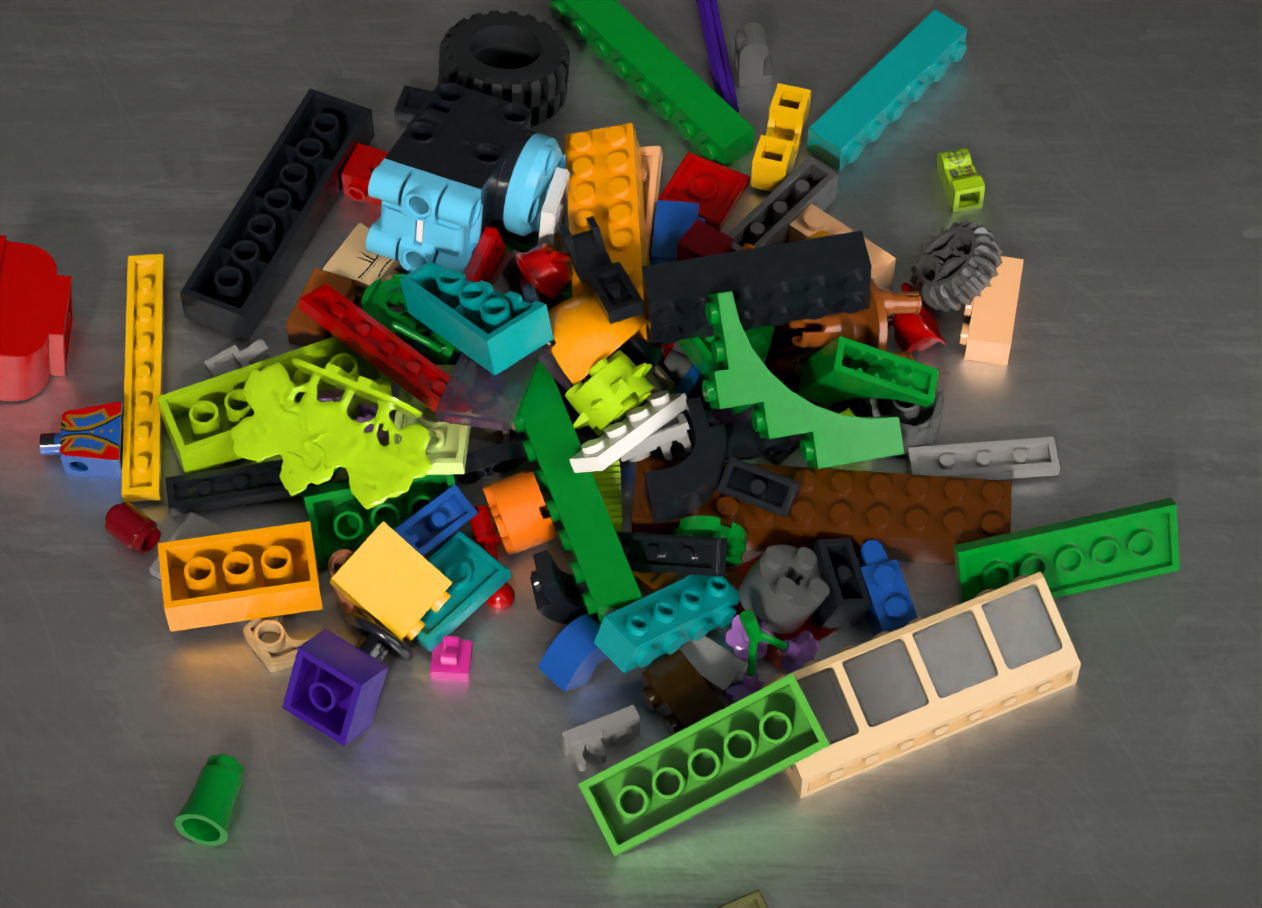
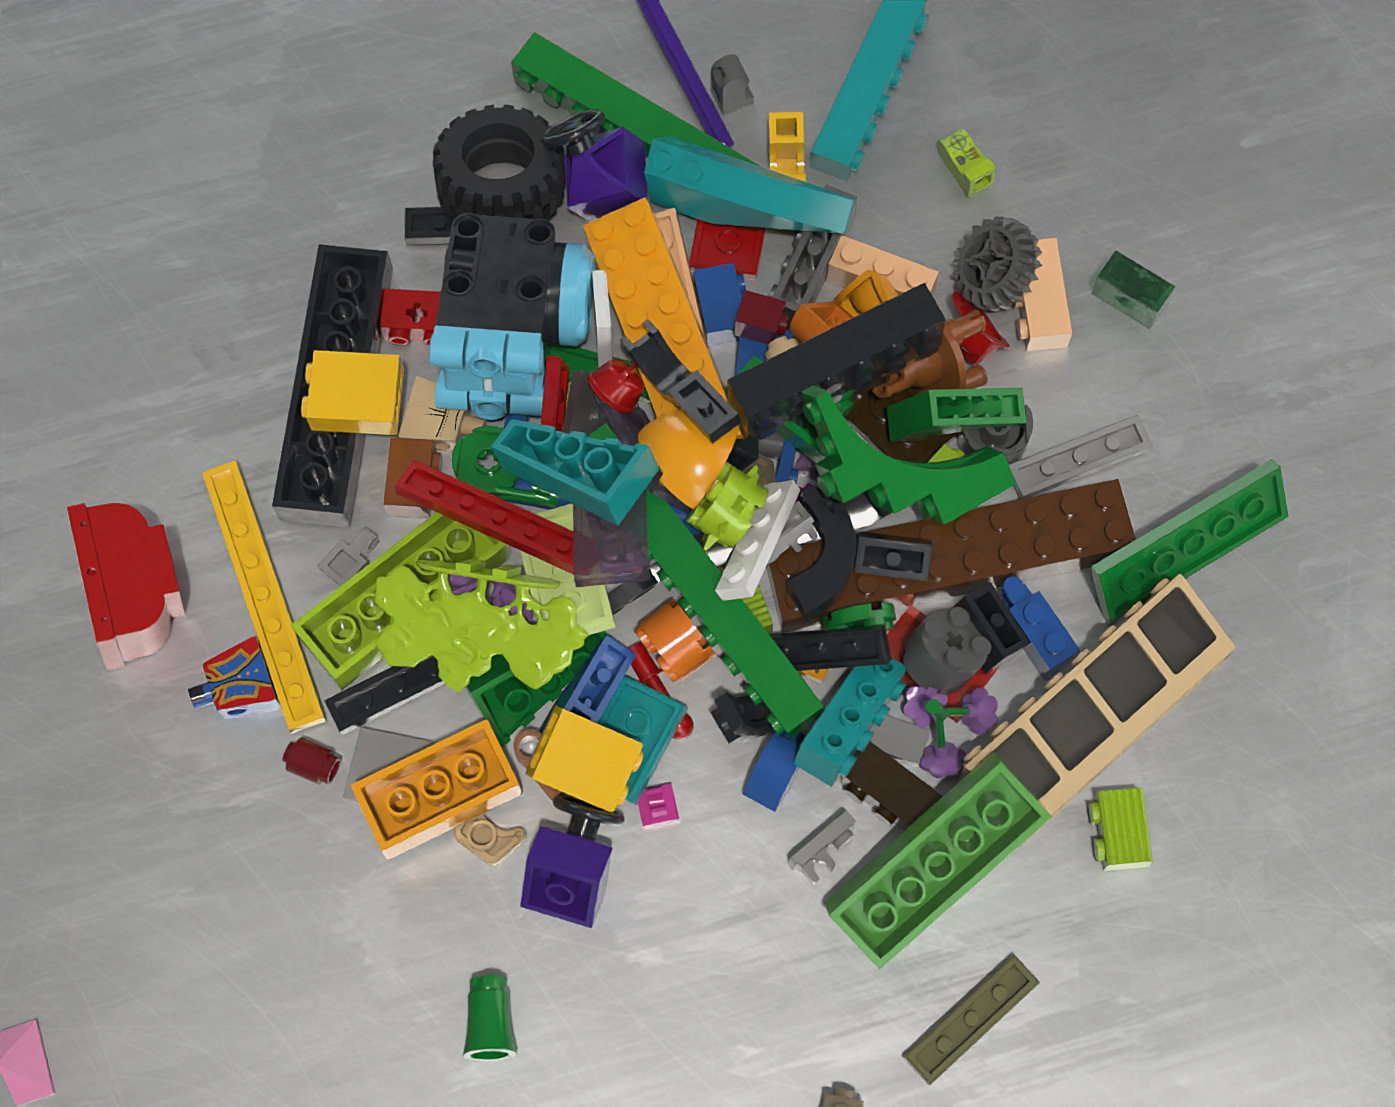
camera: 15 degrees left, 15 degrees up
none -> yellow brick [301,350,404,435]
none -> dark purple piece [540,109,648,222]
none -> teal wedge [644,136,856,234]
none -> lime brick [1089,787,1153,871]
none -> clear green brick [1091,250,1176,330]

